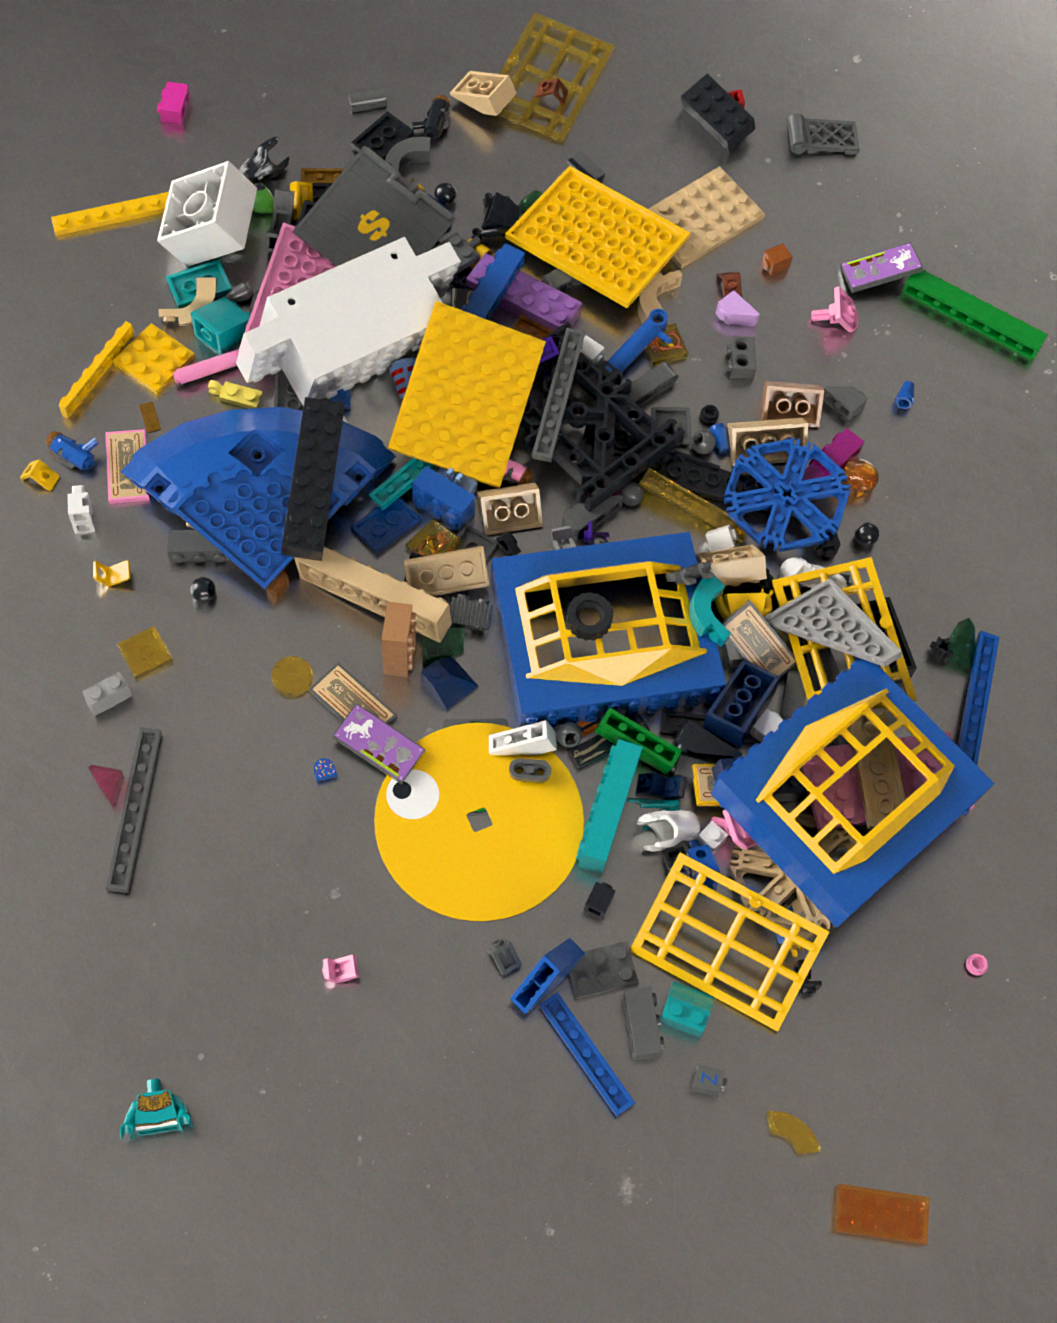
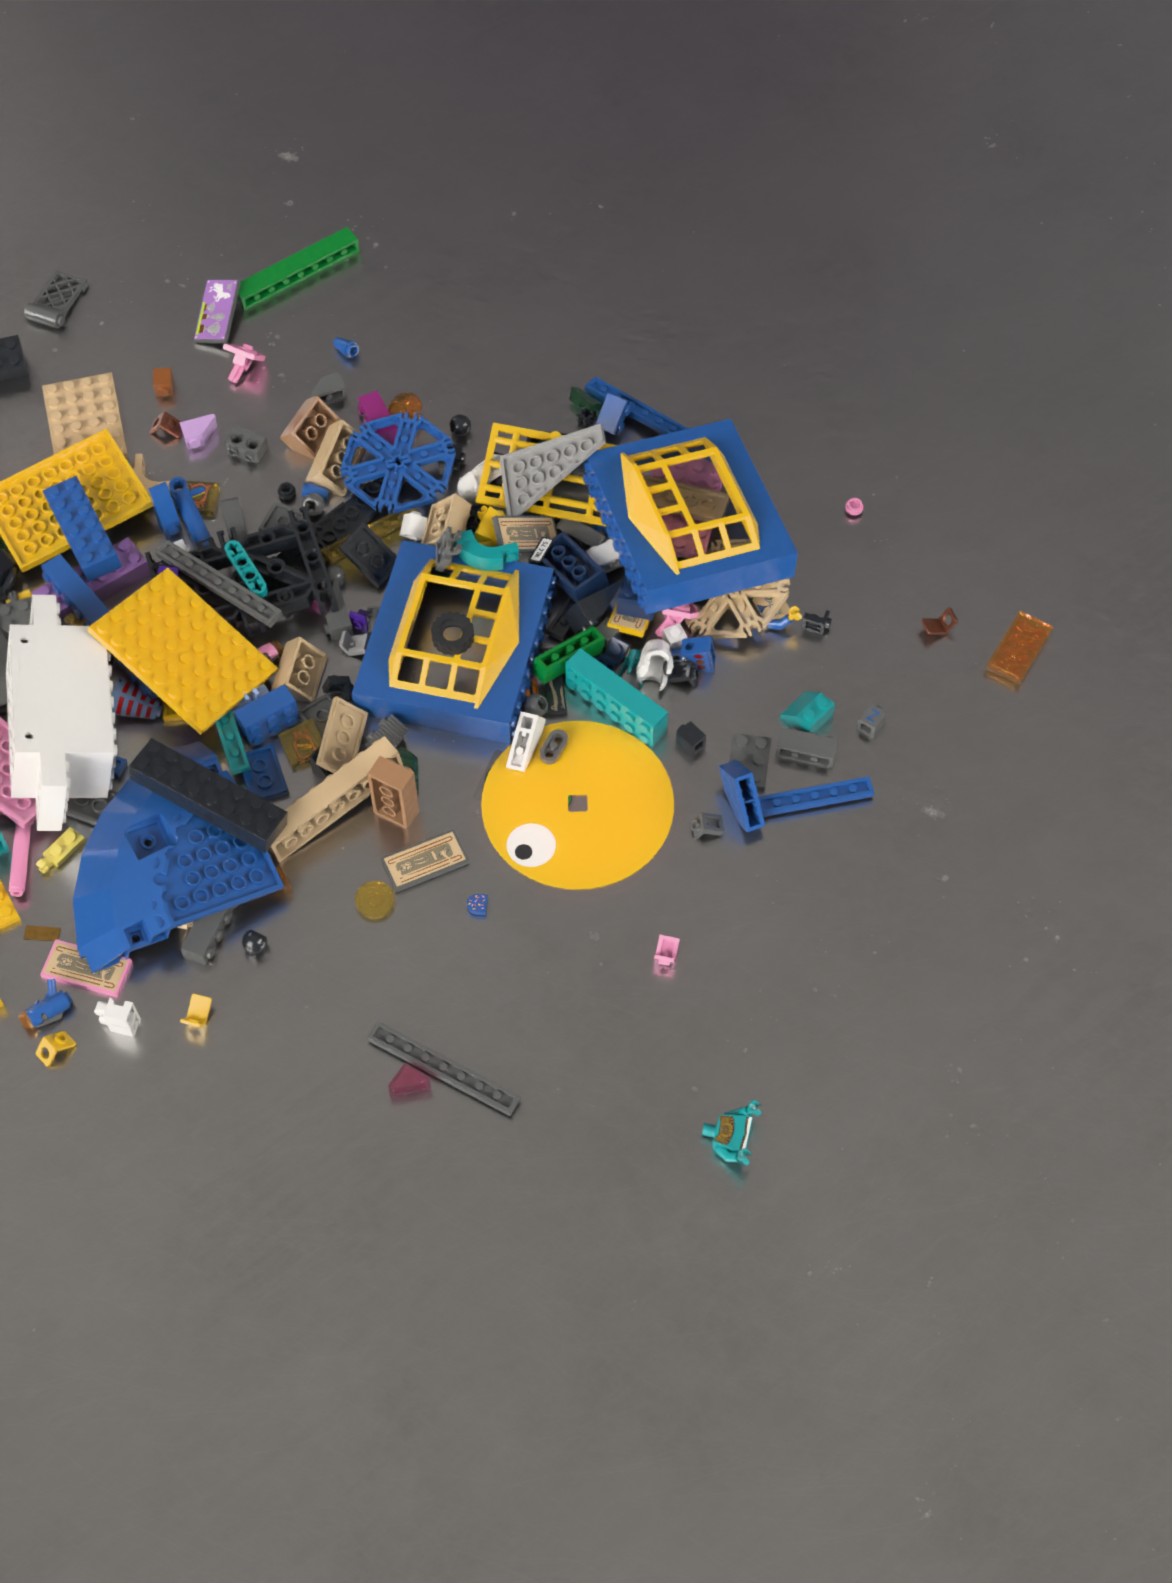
camera: 60 degrees left, 5 degrees down
light grey brick [82,672,132,716] -> none
clear yellow tile [117,626,173,680] -> none
tile [332,703,426,785] -> none
dark blue slope [421,657,478,711] -> none
clear orange plate [511,314,553,340] -> none
yellow door [629,852,830,1032] -> none
clear yellow tile [767,1111,821,1155] -> none
none -> blue brick [42,476,122,582]
none -> blue slope [148,482,182,537]
none -> teal beam [224,540,268,598]
none -> black plate [338,522,397,588]
none -> sticker [528,537,554,563]
none -> brick [595,393,632,435]
none -> copper bracket [921,607,958,635]

